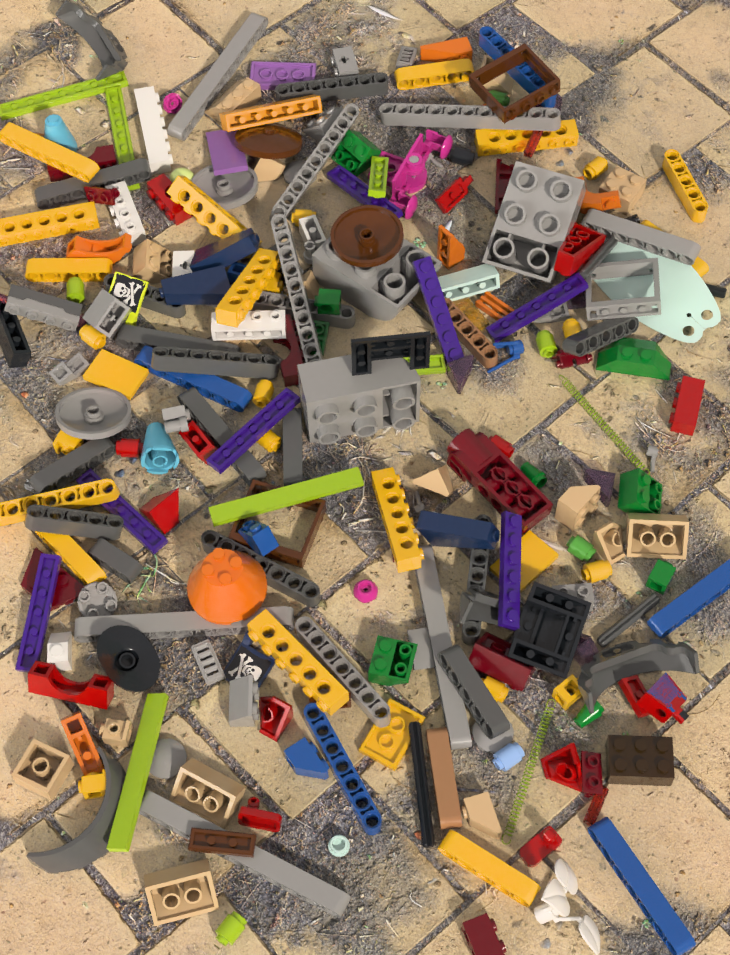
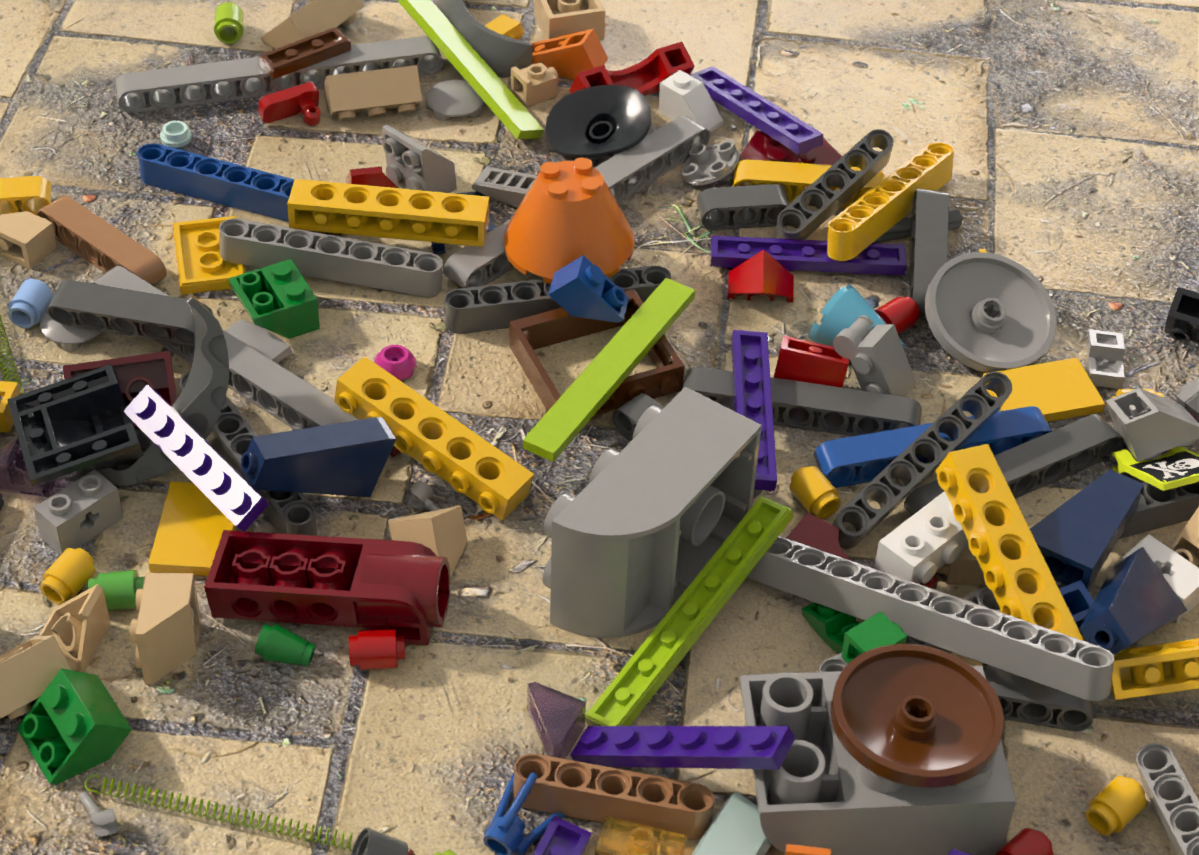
camera: 135 degrees right, 15 degrees down
blue slope [284,737,330,780] -> none
white hinge [299,215,326,264] -> none
black slope [351,331,431,376] -> none
black axle [409,722,435,848] -> none
yellow brick [481,676,509,703] -> none
clear purple slope [583,468,615,507] -> none

